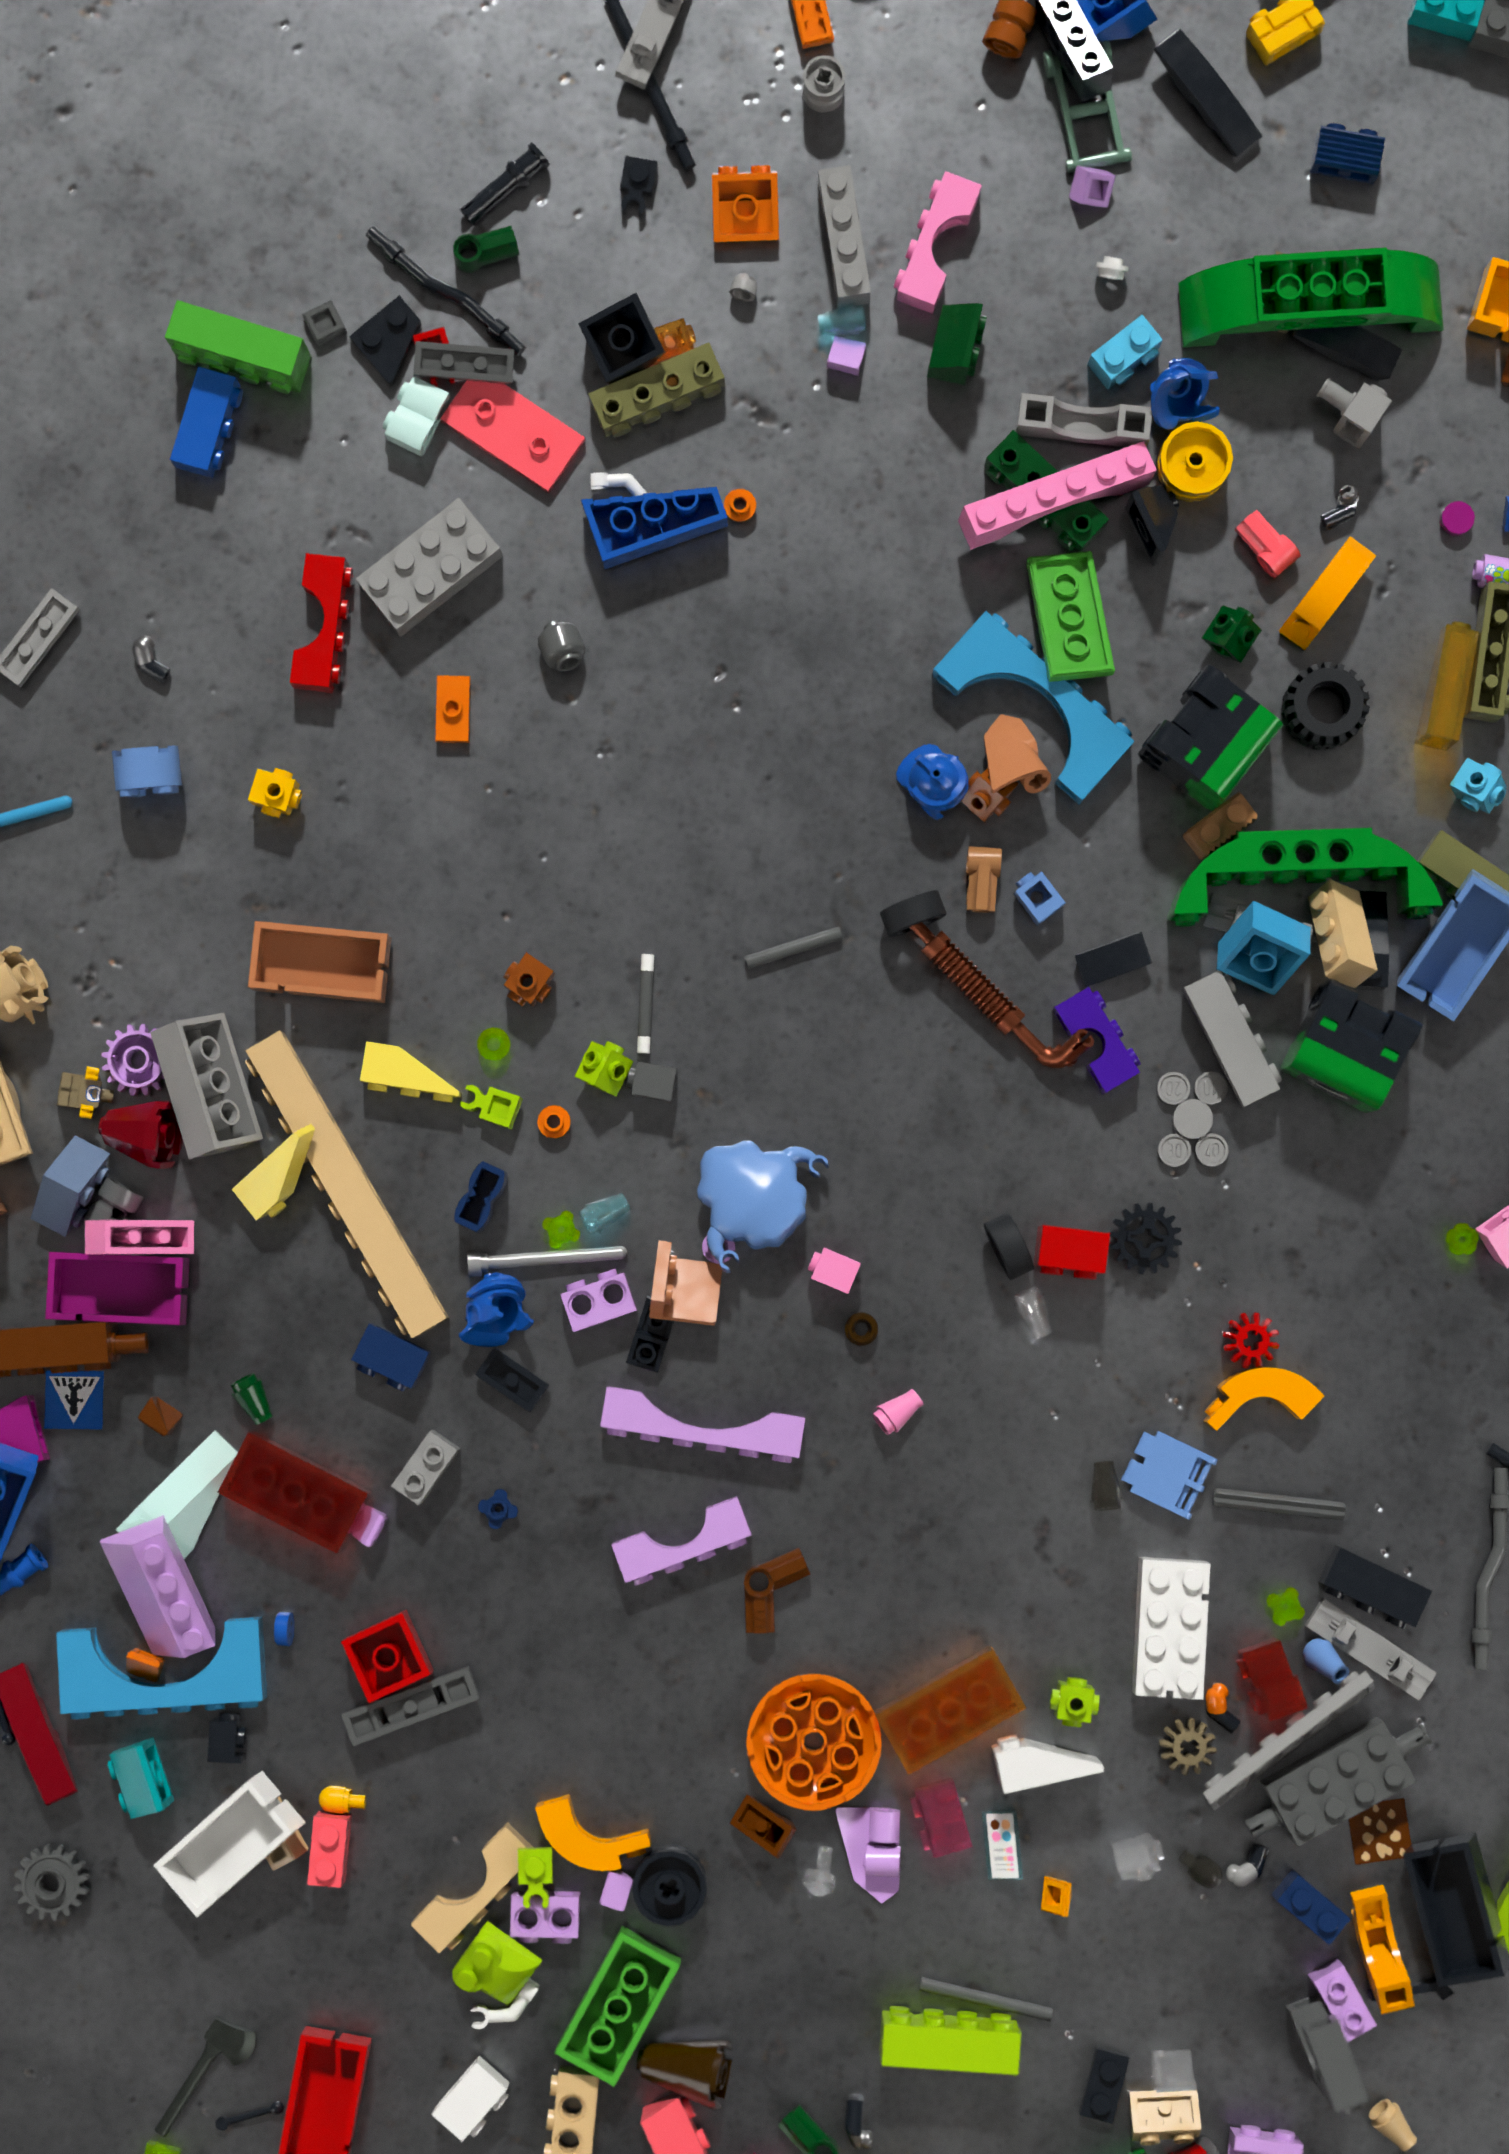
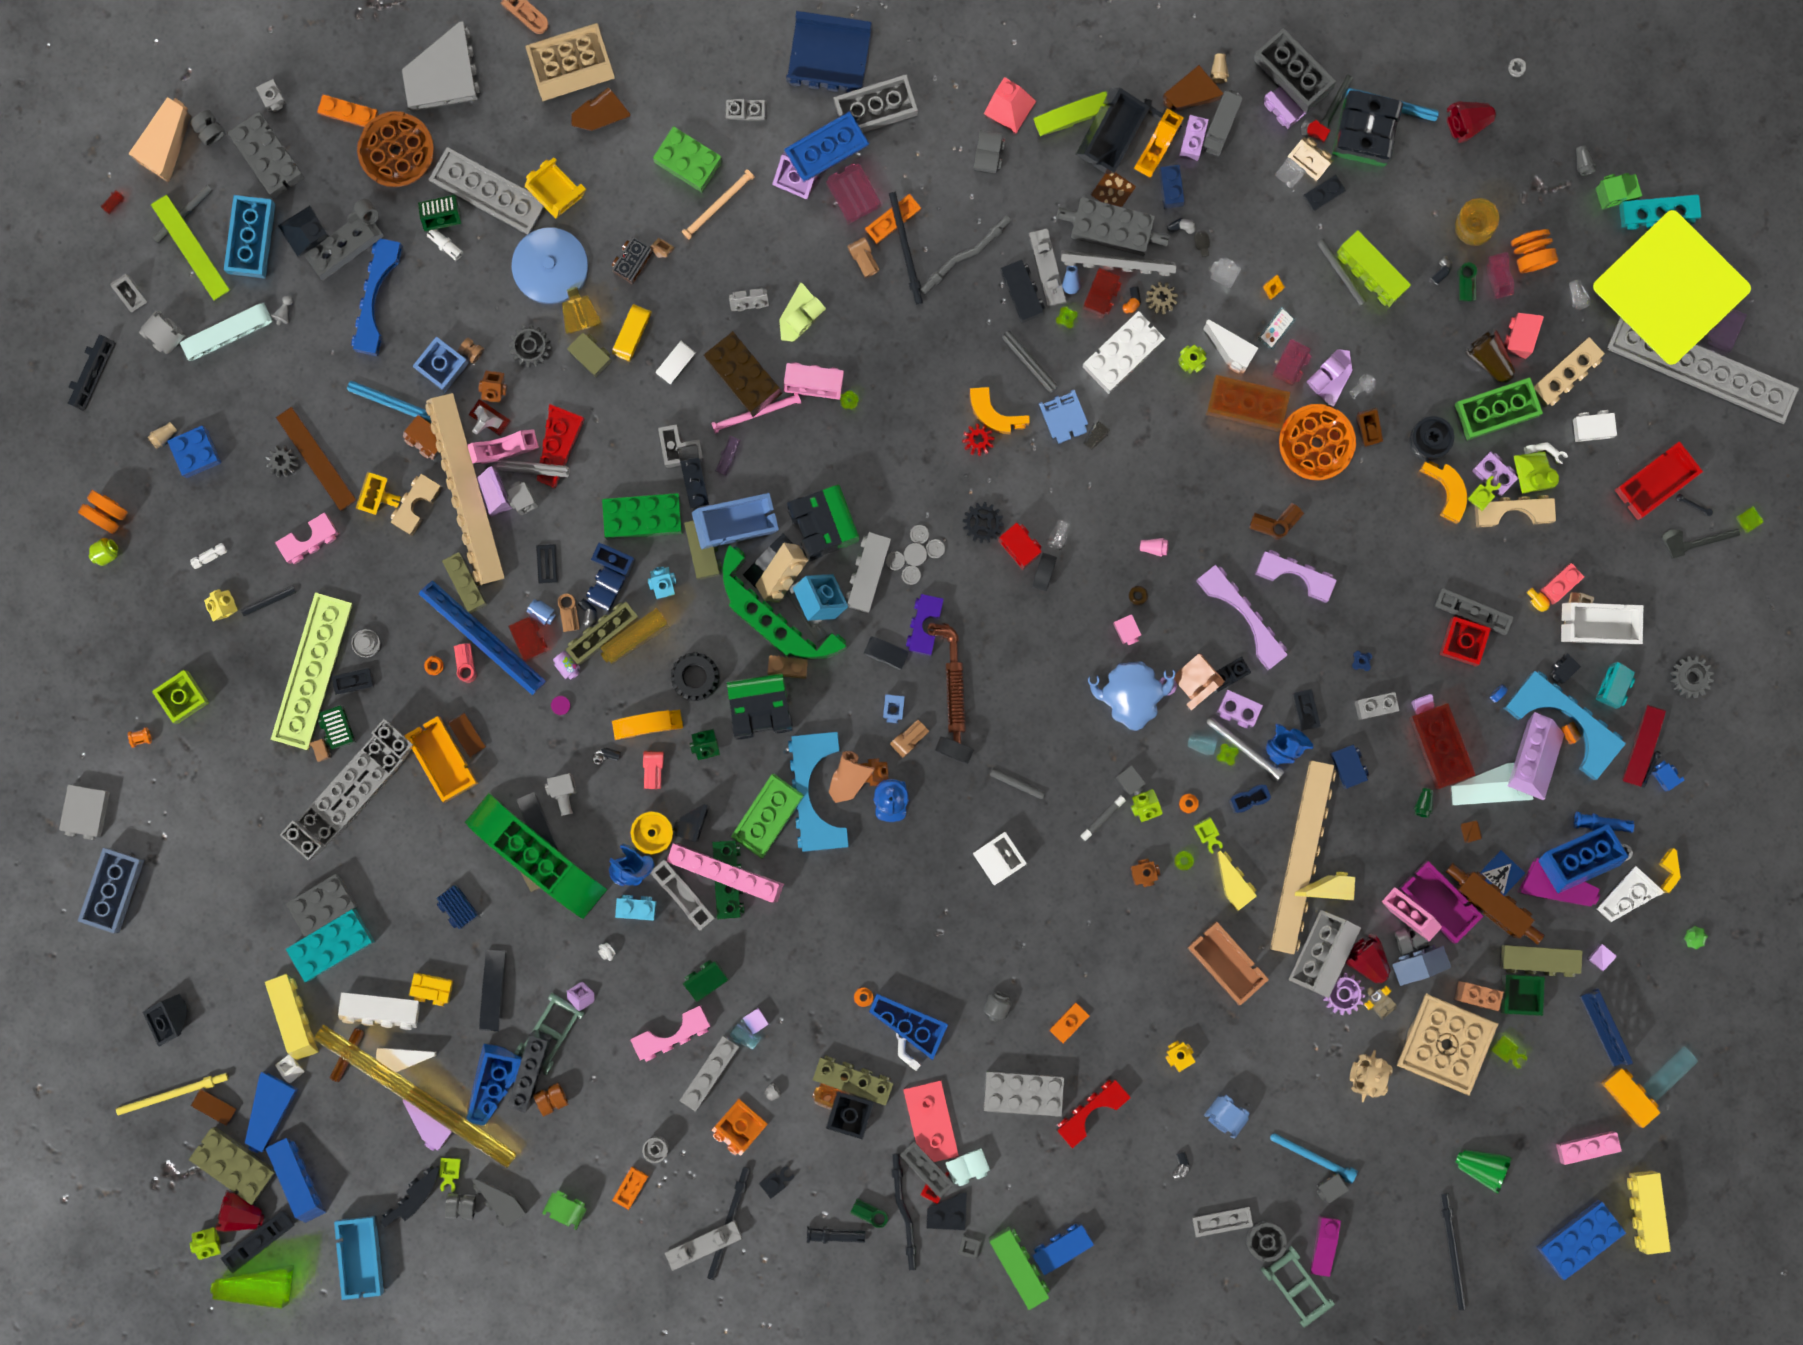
camera: 135 degrees left, 0 degrees up
lavender slope [600,1869,633,1911] -> none
none -> white slope [973,832,1026,885]
none -> reddish brown slope [1163,65,1224,112]

